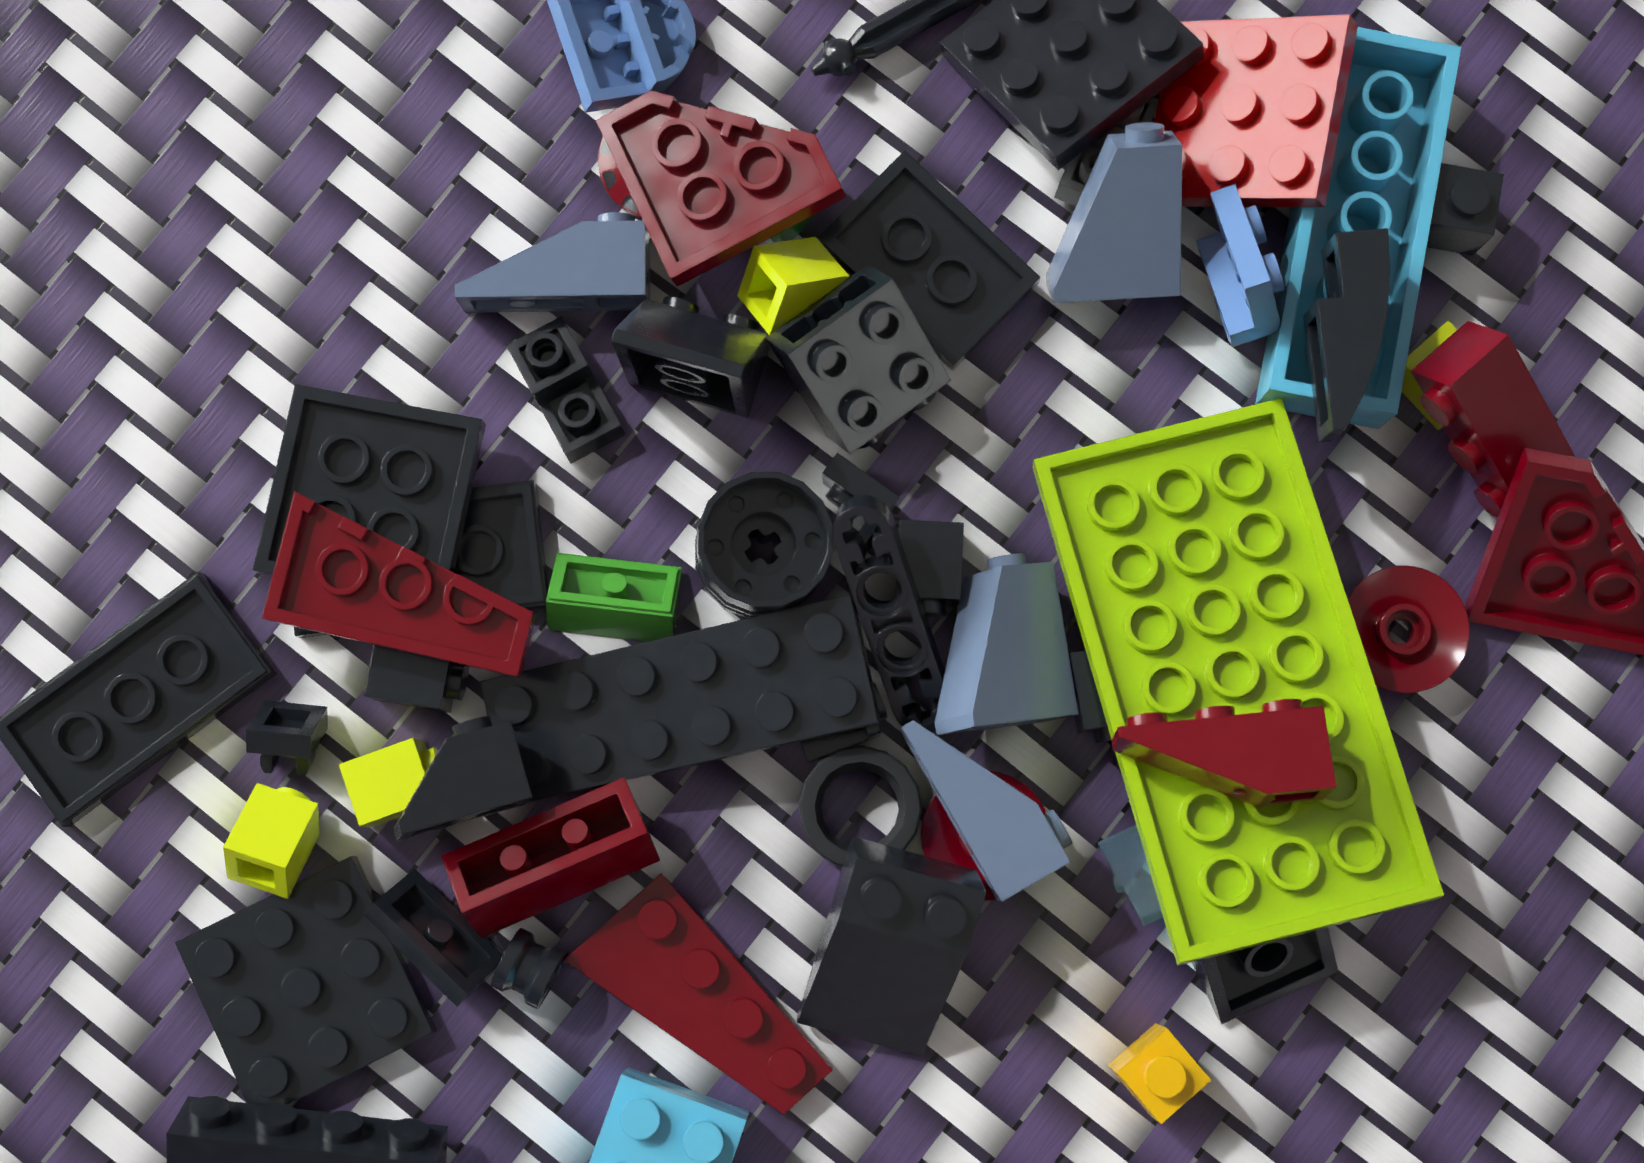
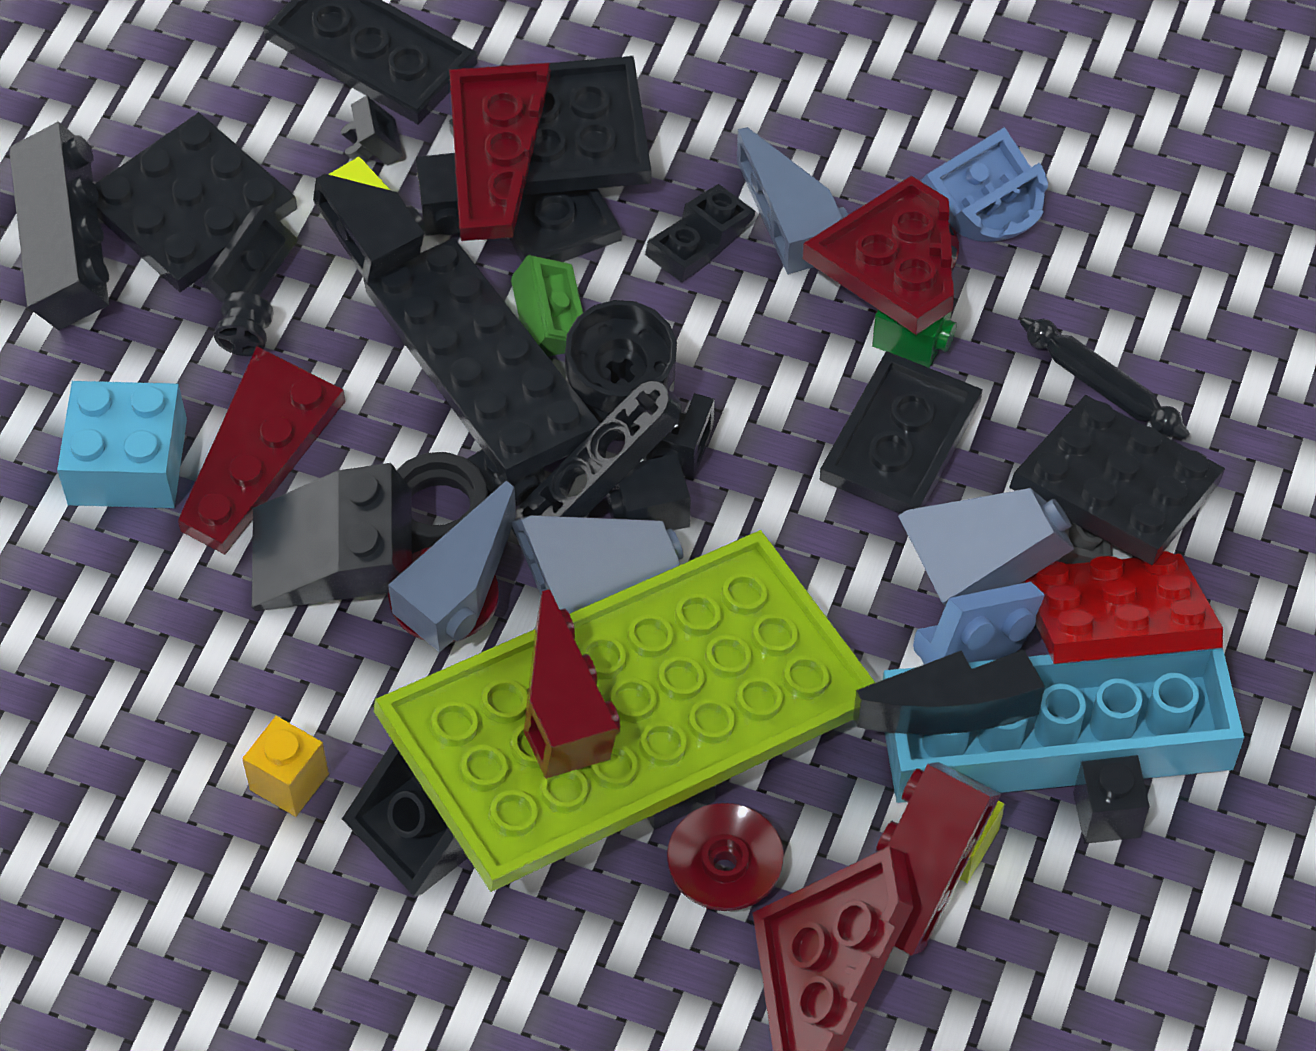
camera: 70 degrees right, 25 degrees down
neon yellow brick [223,783,320,899] -> none
dark red brick [441,777,661,938] -> none
black slope [611,296,769,418] -> none
neon yellow brick [737,237,849,335] -> none
black brick [765,265,951,454] -> none

